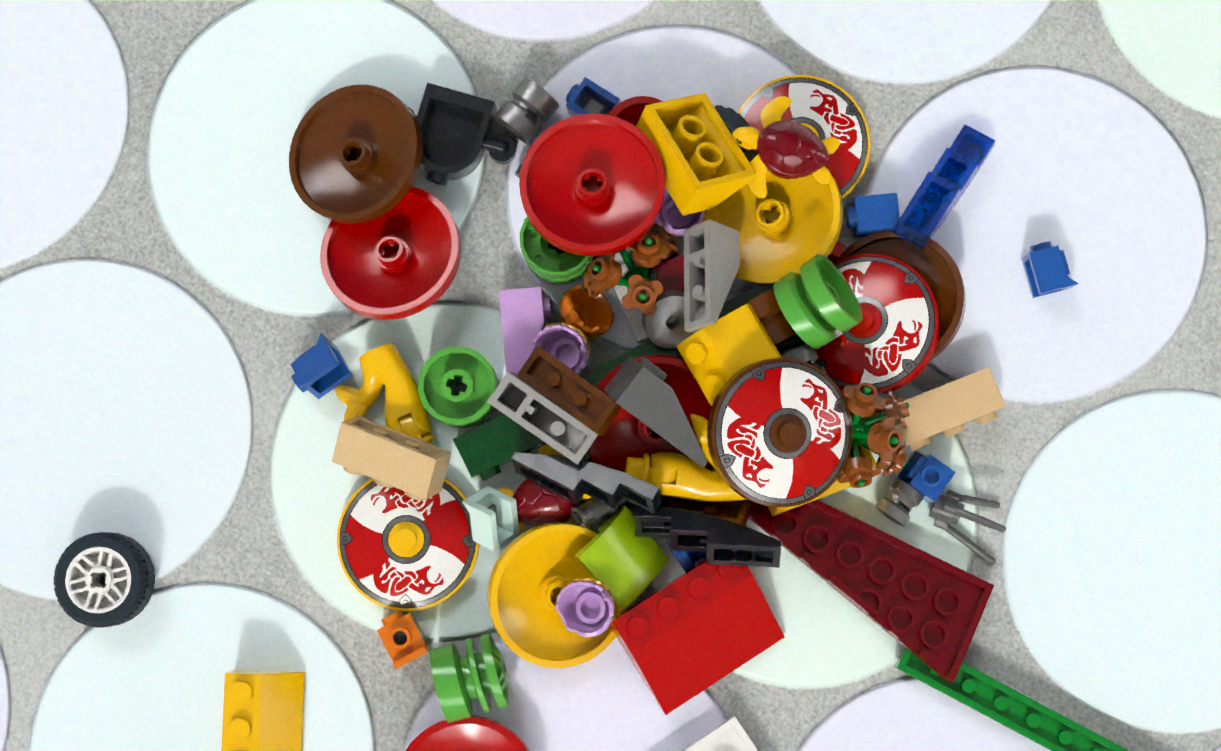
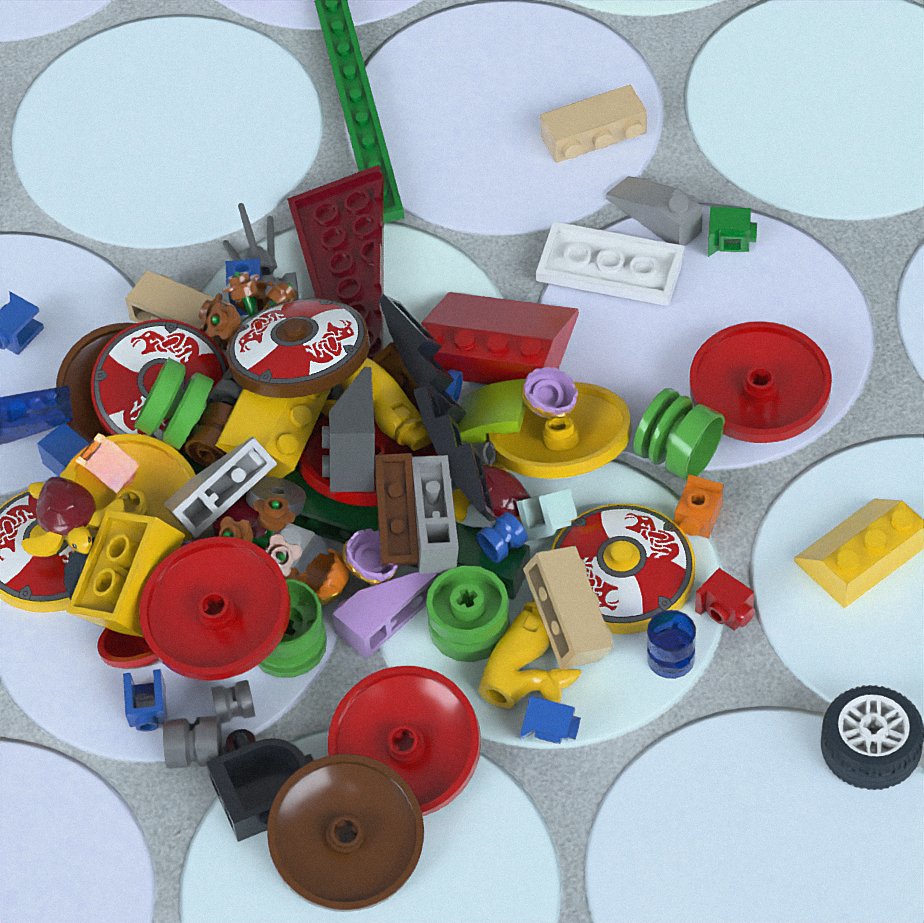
camera: 130 degrees left, 30 degrees down
none -> clear orange brick [76,433,140,493]
none -> blue wheel [476,512,528,563]
none -> clear blue wheel [647,610,696,679]
none -> red brick [695,568,755,631]

